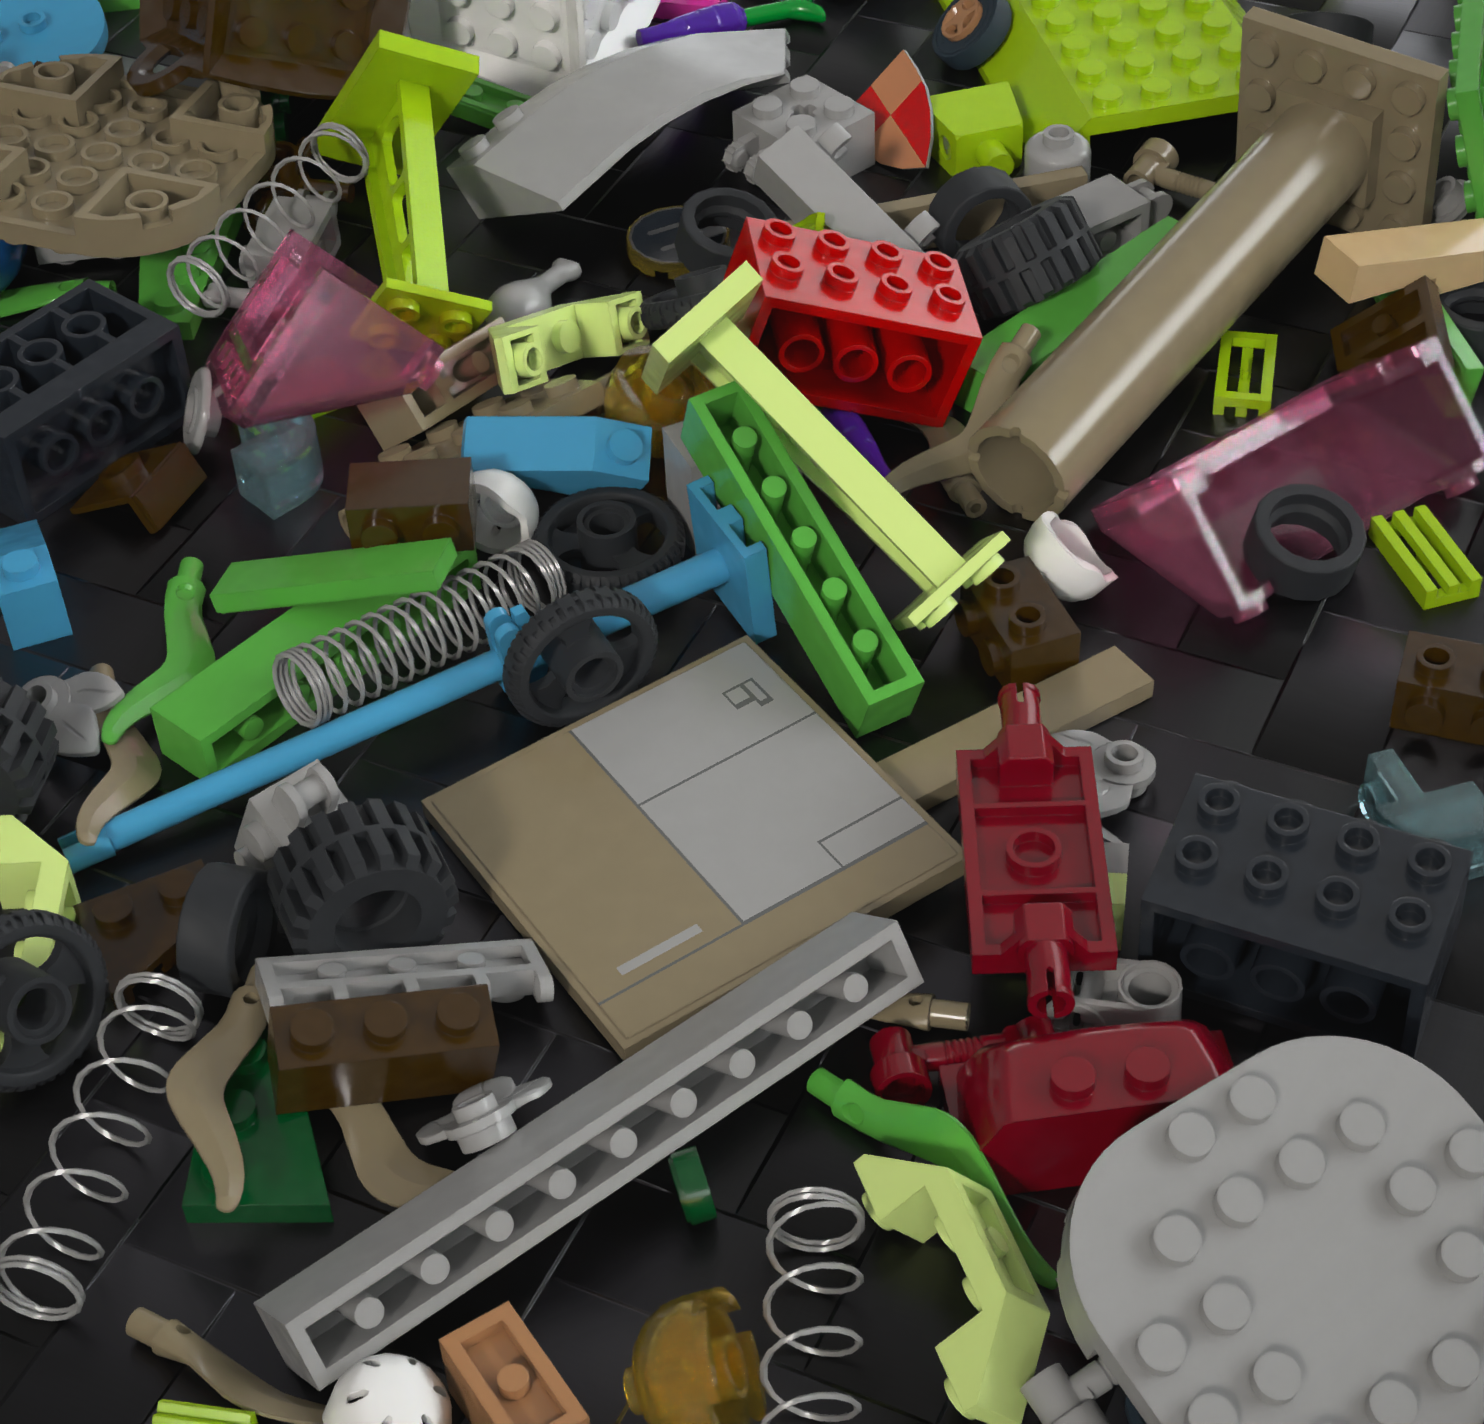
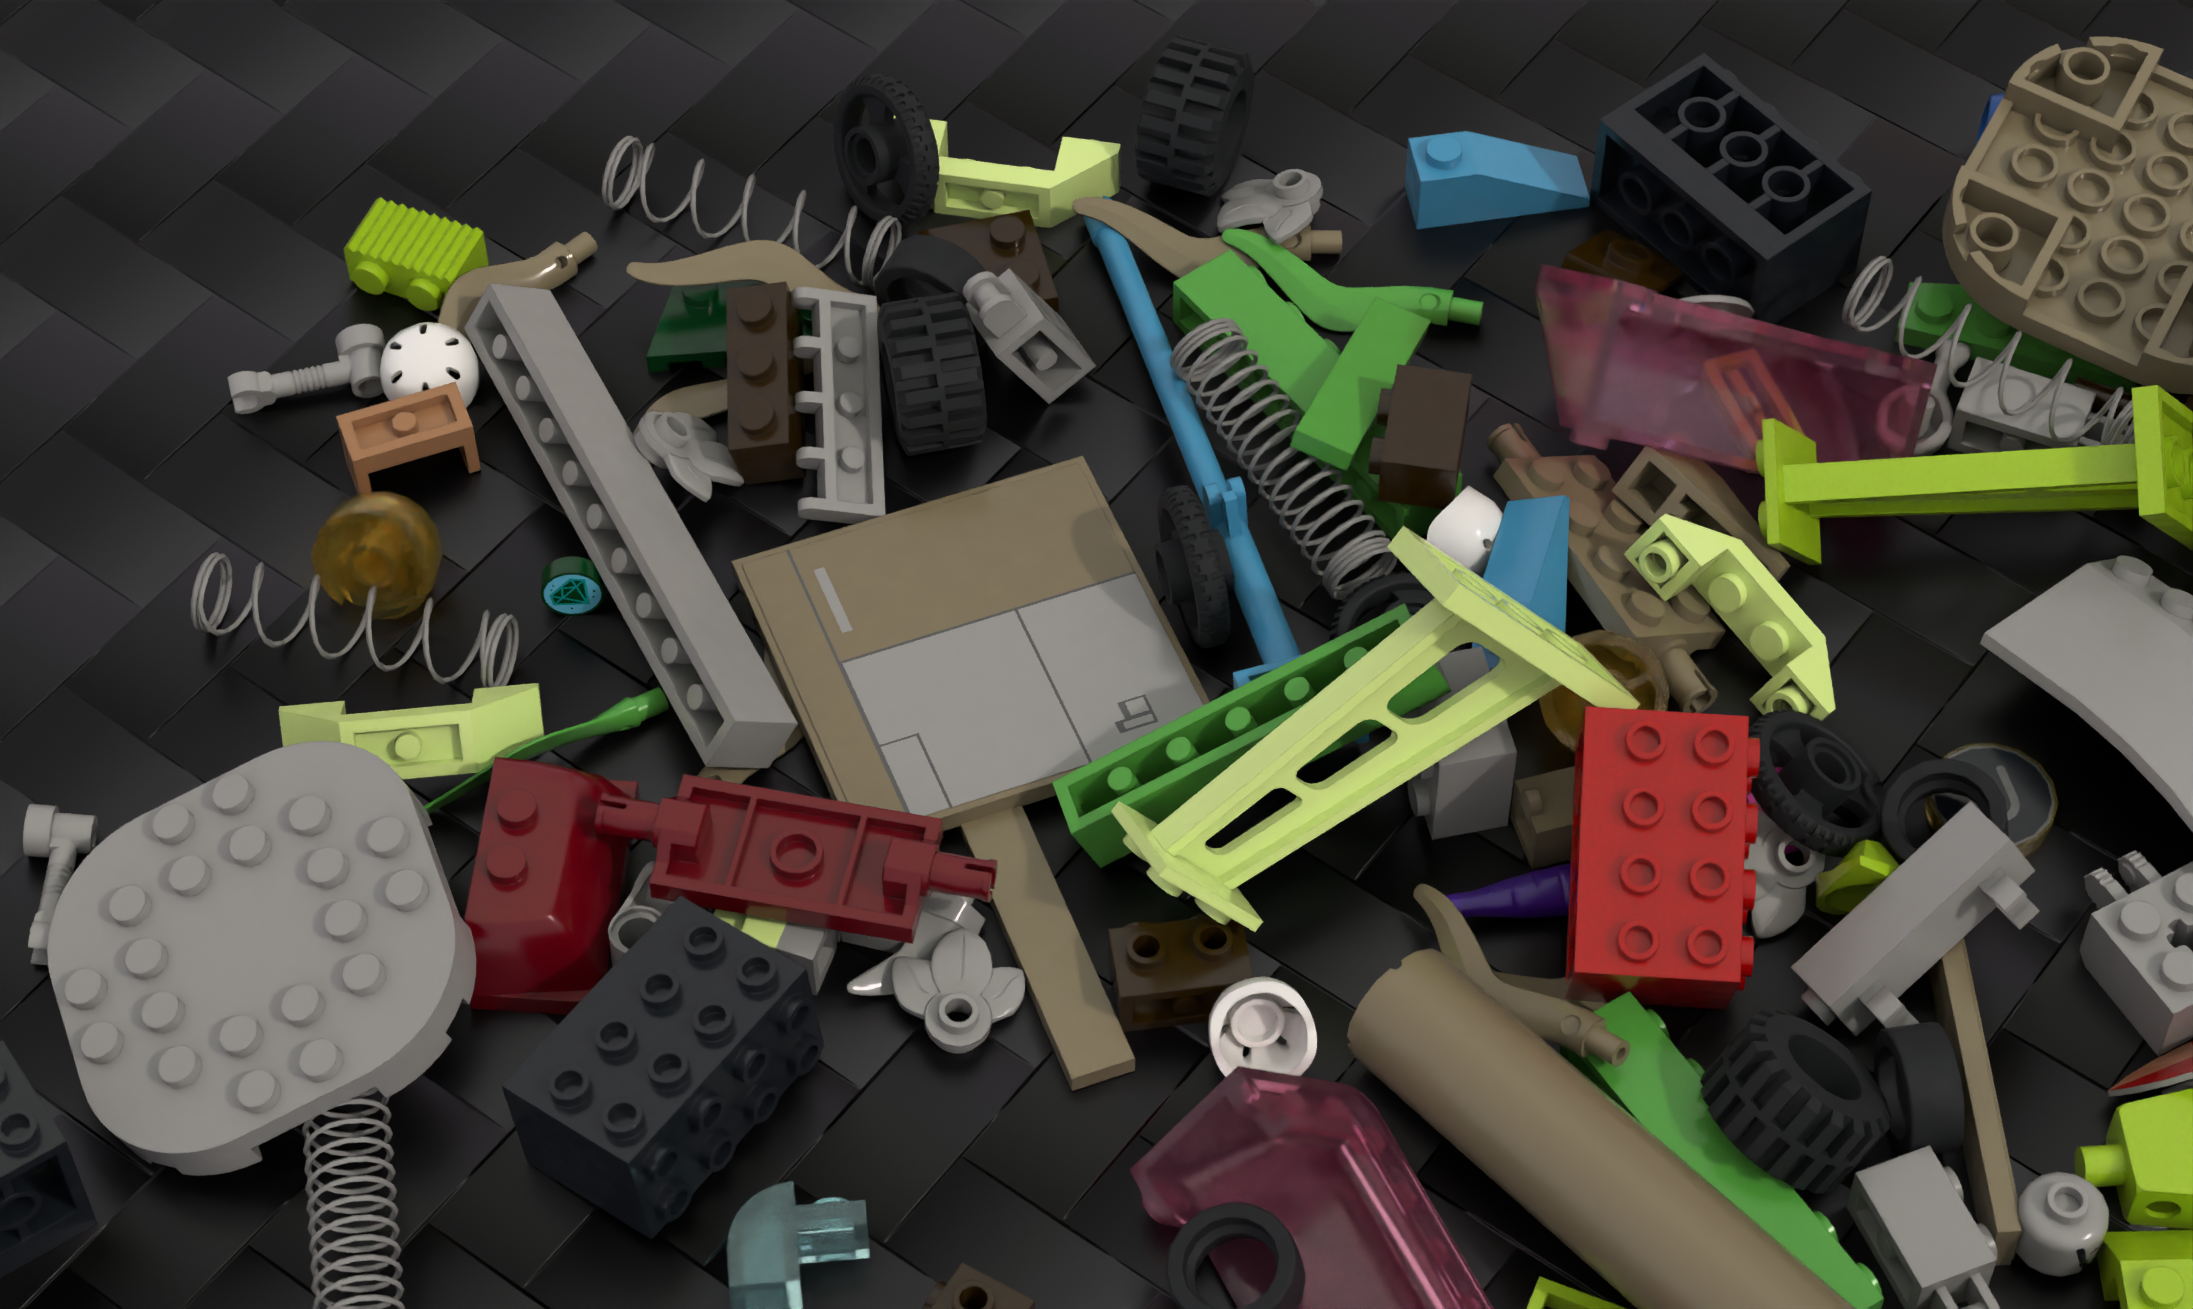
camera: 100 degrees right, 10 degrees up
light grey piece [485,258,582,323] -> none
dark red brick [869,1016,1055,1105] -> none

